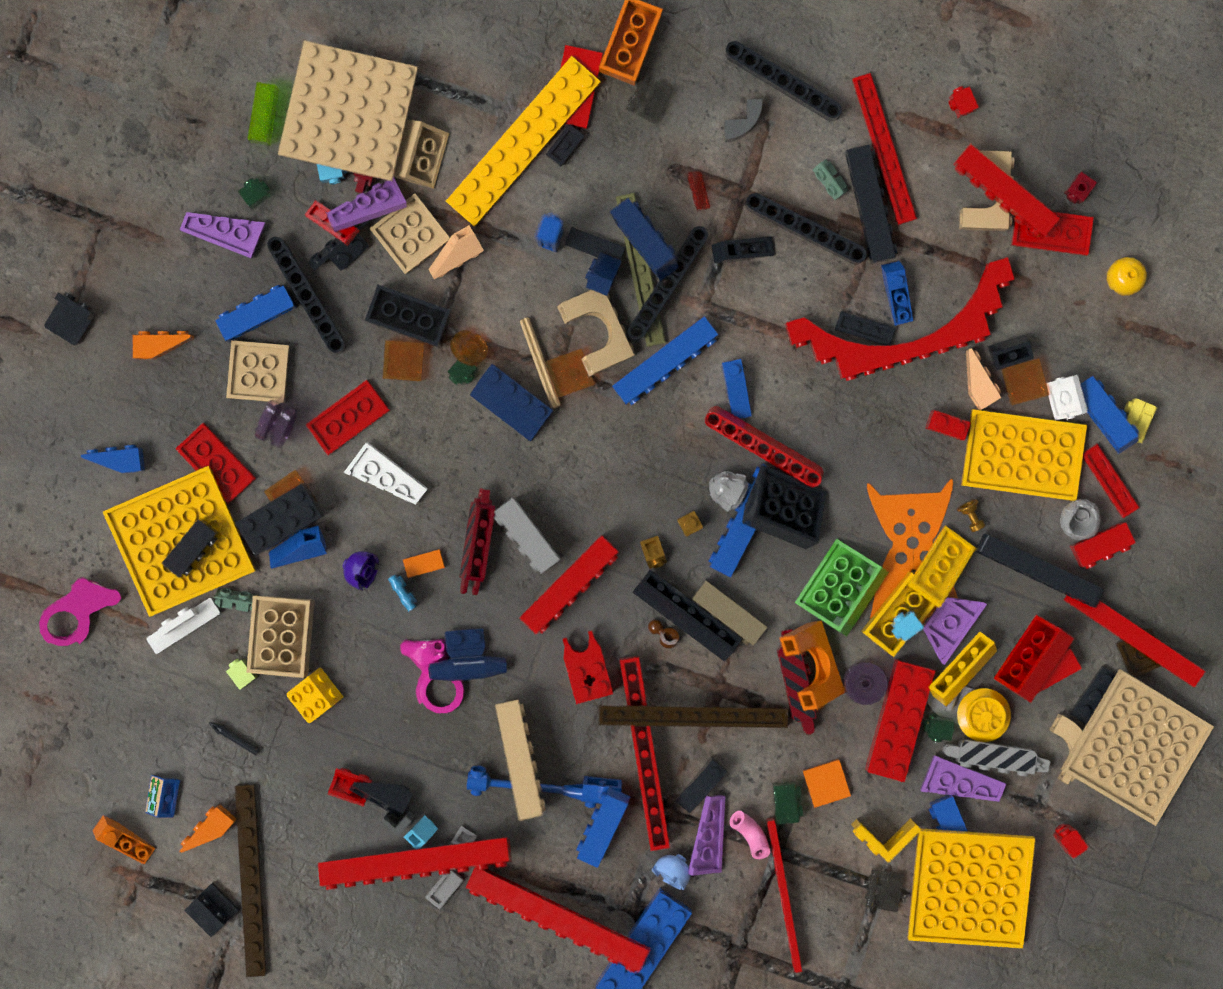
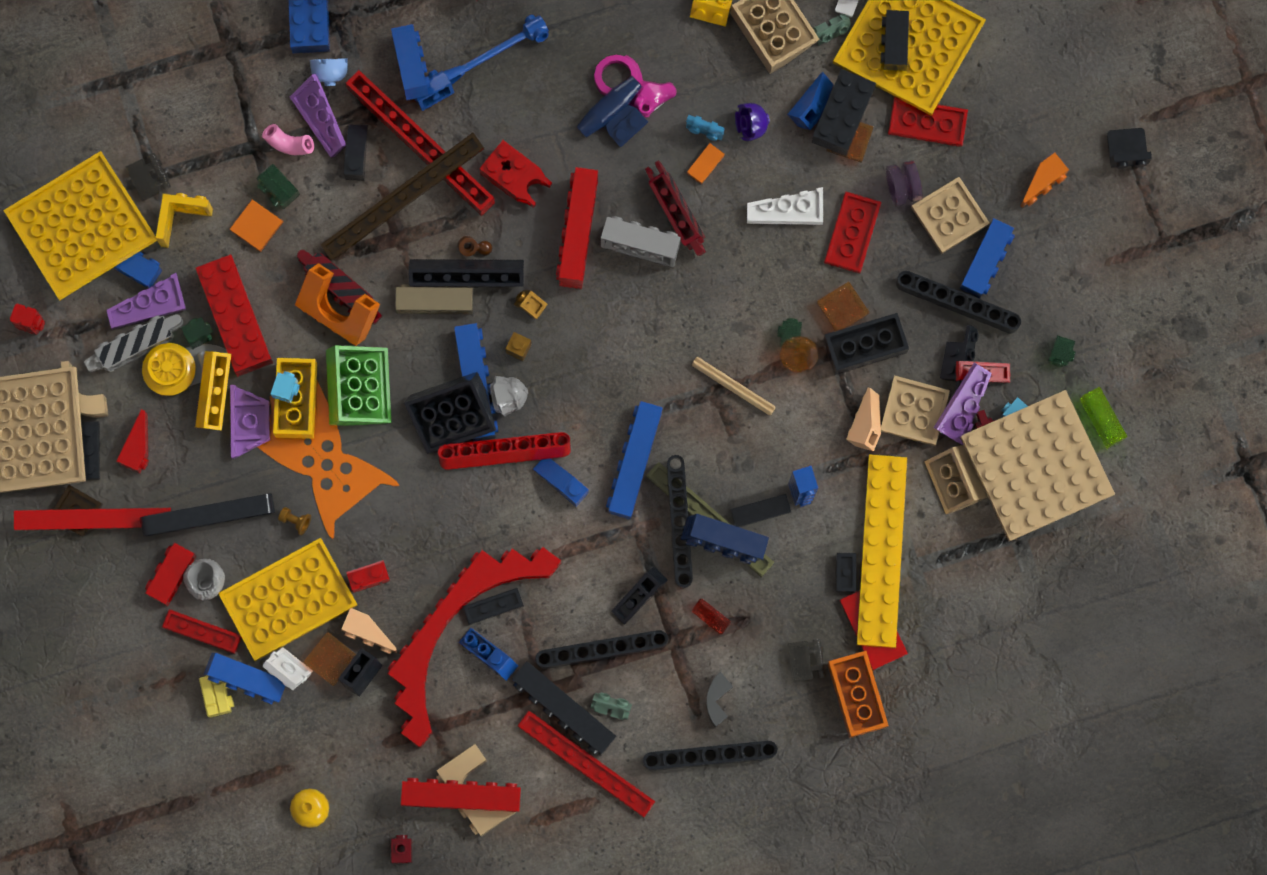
camera: 140 degrees right, 10 degrees down
blue slope [81,445,145,473] -> none
medium lavender wing [180,212,266,259] -> none
dark blue slope [470,364,554,442] -> none
tan brick [495,700,546,820] -> none
clear orange plate [545,349,595,398] -> none
tan arch [557,290,634,376] -> none
dark blue brick [585,252,622,296] -> none
red tile [766,817,802,973] -> none
clear purple wheel [842,662,887,705] -> none
yellow tile [908,525,976,608] -> none
red brick [948,86,979,118] -> none
red brick [993,615,1074,703] -> none
red plate [1011,212,1094,256] -> none

